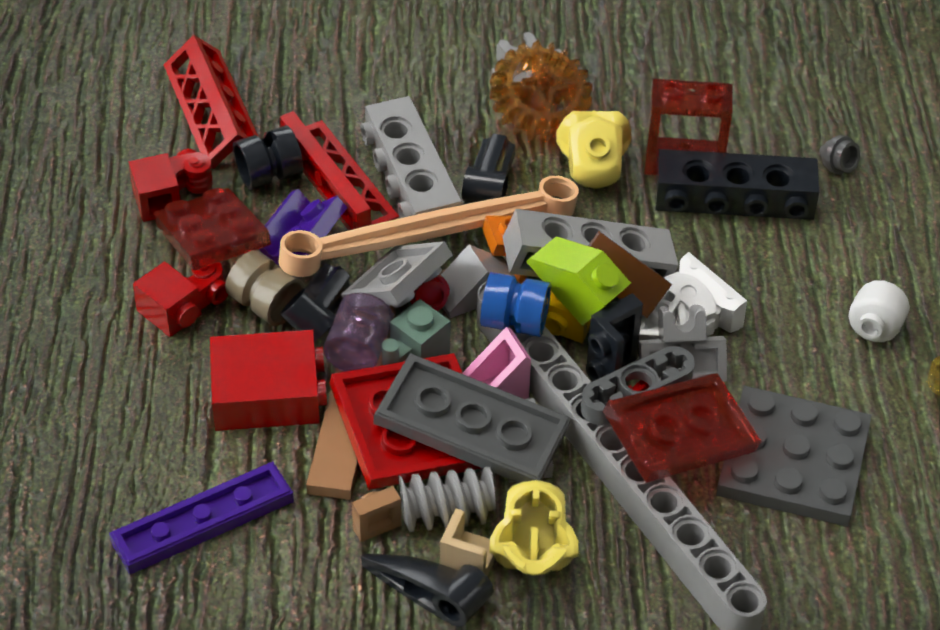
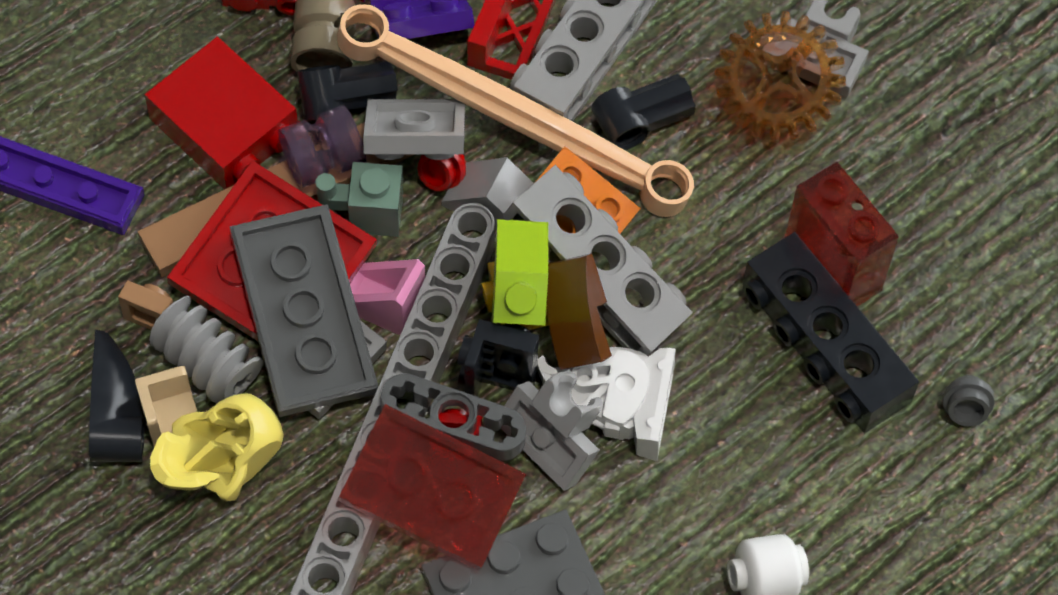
camera: 50 degrees right, 15 degrees up
blue wheel [480,272,551,337] -> none
light yellow head [556,110,631,189] -> none

